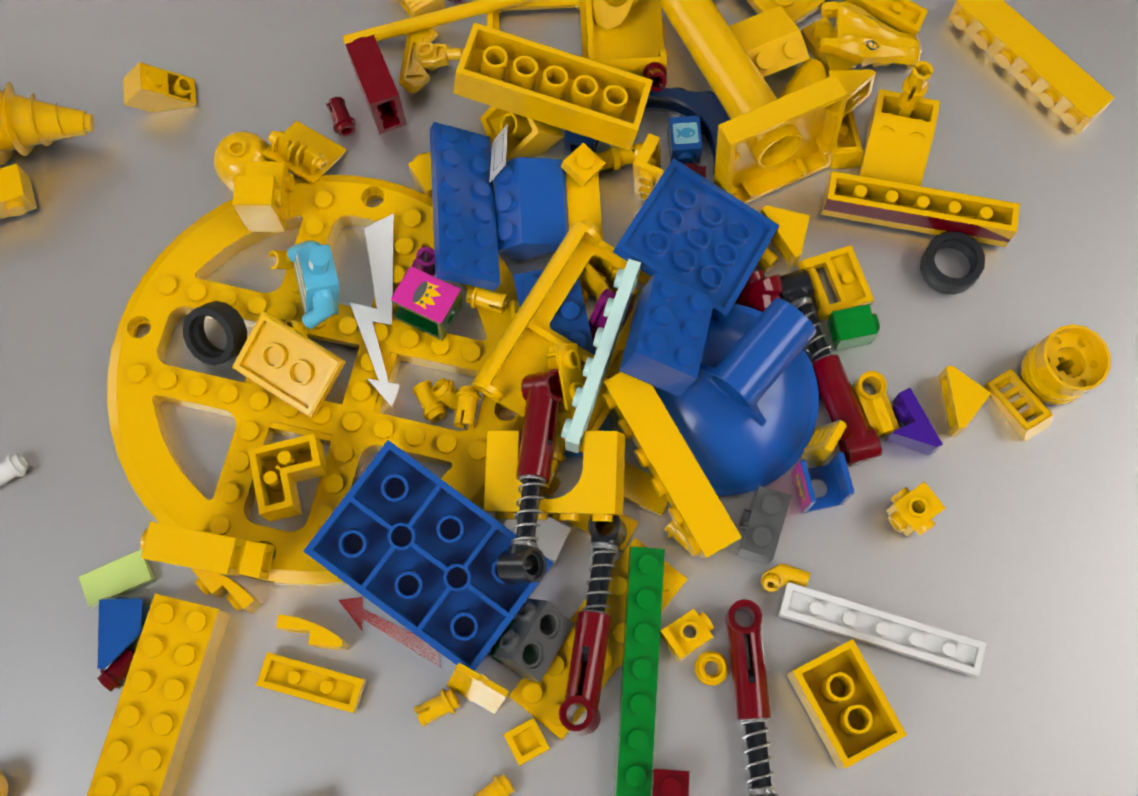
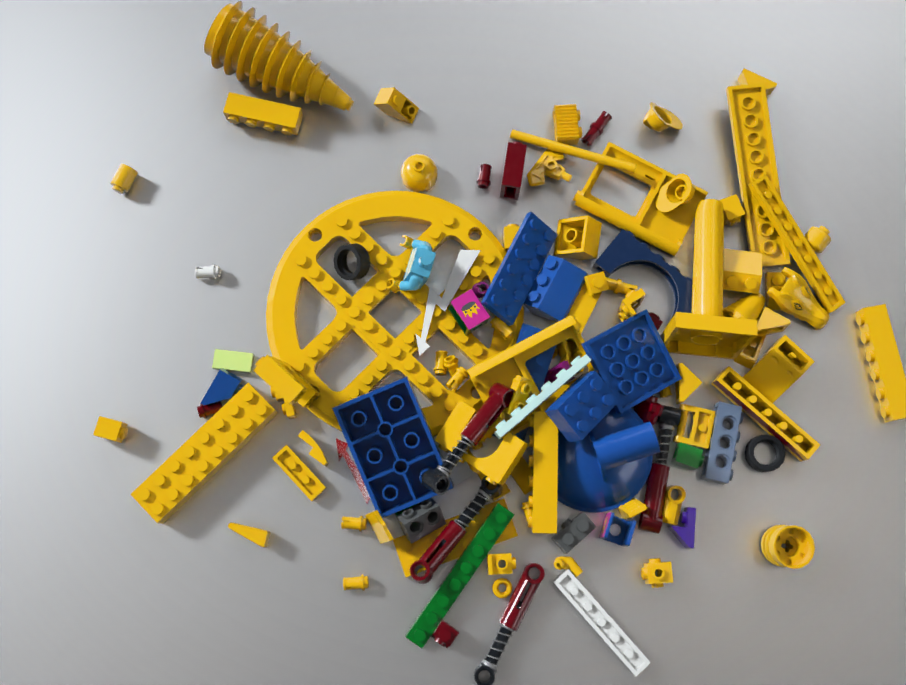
camera: 25 degrees right, 5 degrees up
yellow brick [232,161,295,232] -> none
yellow tile [232,311,346,418] -> none
yellow brick [248,433,329,522] -> none
yellow hinge [262,120,347,185] -> none
yellow brick [453,22,653,151] -> none
white sticker [489,124,508,182] -> none
yellow plate [503,717,550,766] -> none
dark red pin [643,62,667,92] -> none
blue brick [667,116,703,164] -> none
yellow brick [786,639,907,769] -> none
yellow pin [898,61,934,112] -> none
yellow slope [938,366,991,437] -> none
yellow slope [984,368,1053,441] -> none
none -> sand blue brick [701,401,744,485]

